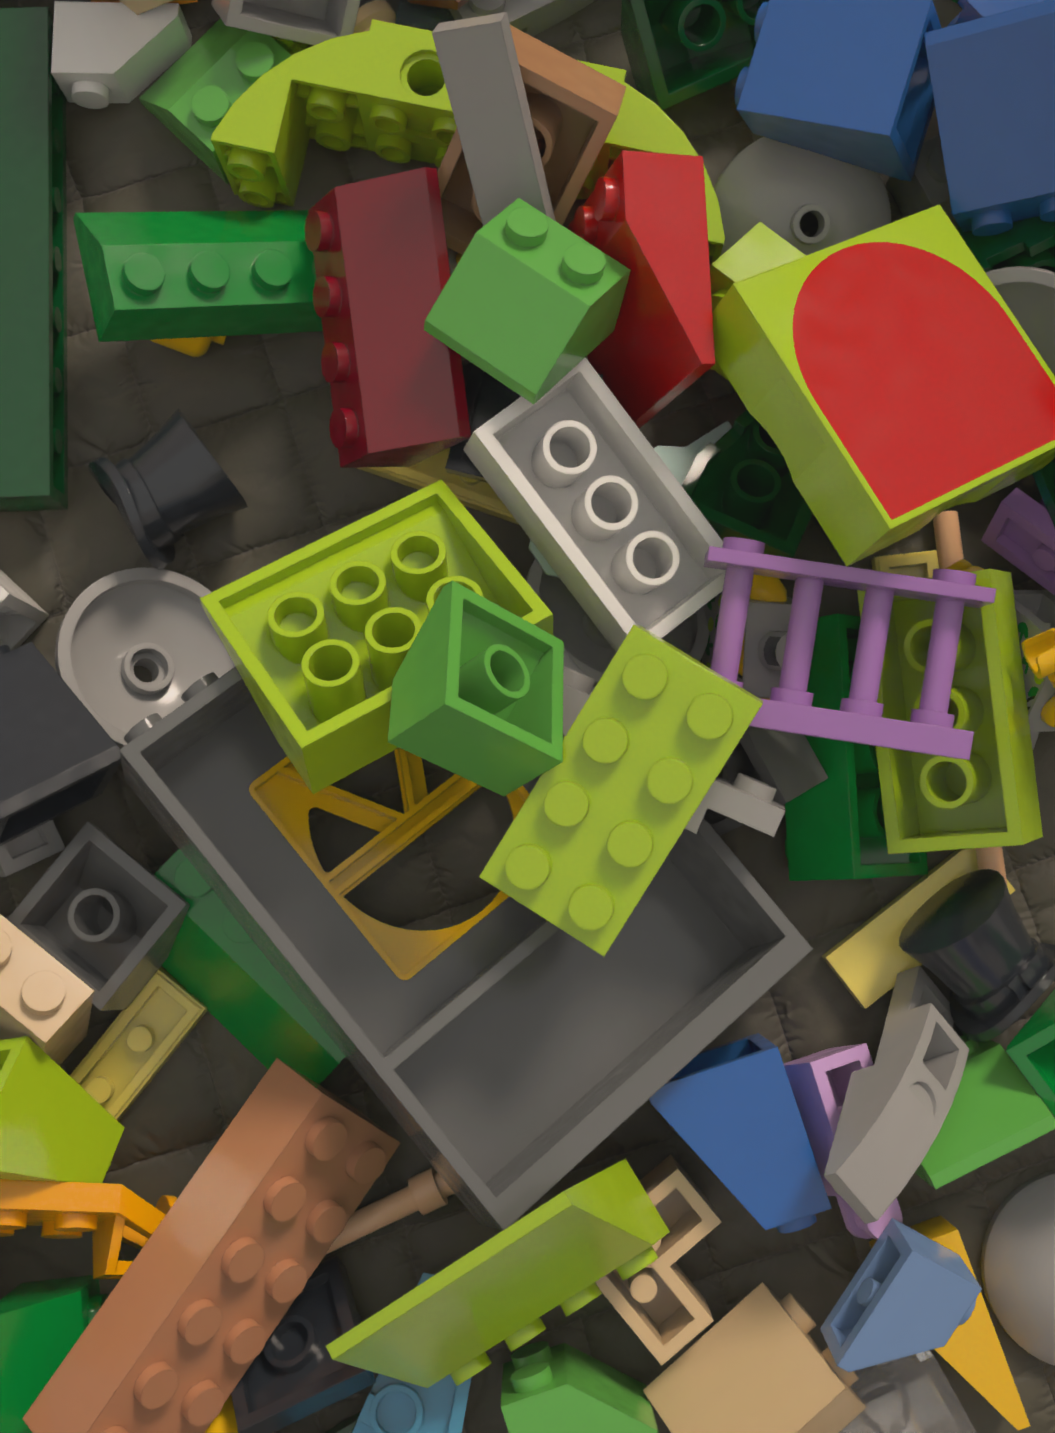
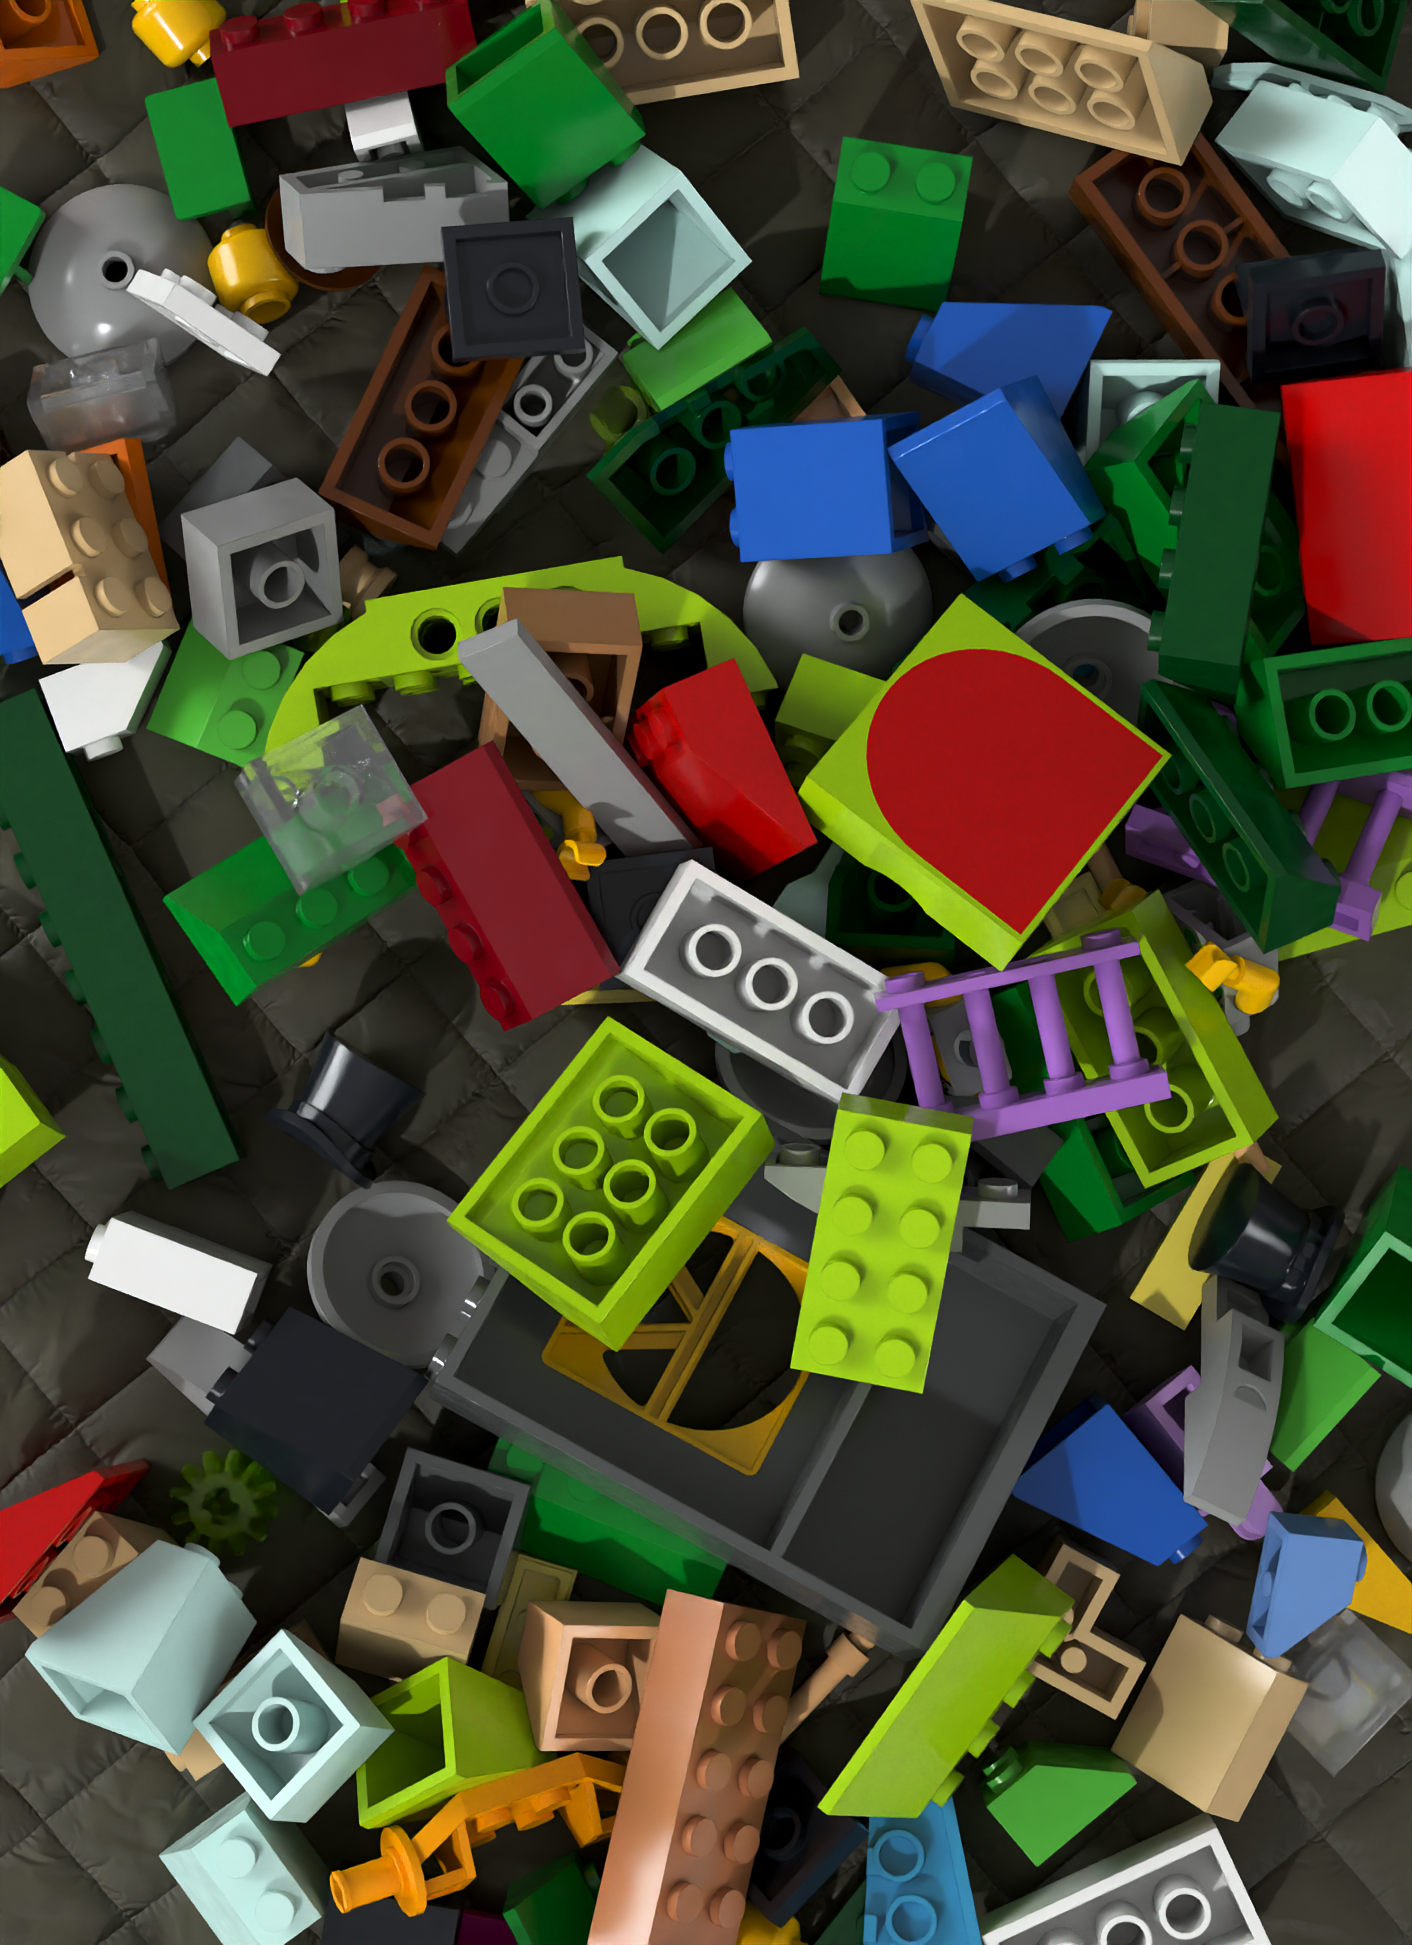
camera: 25 degrees left, 5 degrees up
bright green slope [388,580,564,796] -> none
bright green slope [424,198,631,404] -> none
none -> clear slope [234,704,428,896]
none -> light nougat slope [517,1600,661,1751]

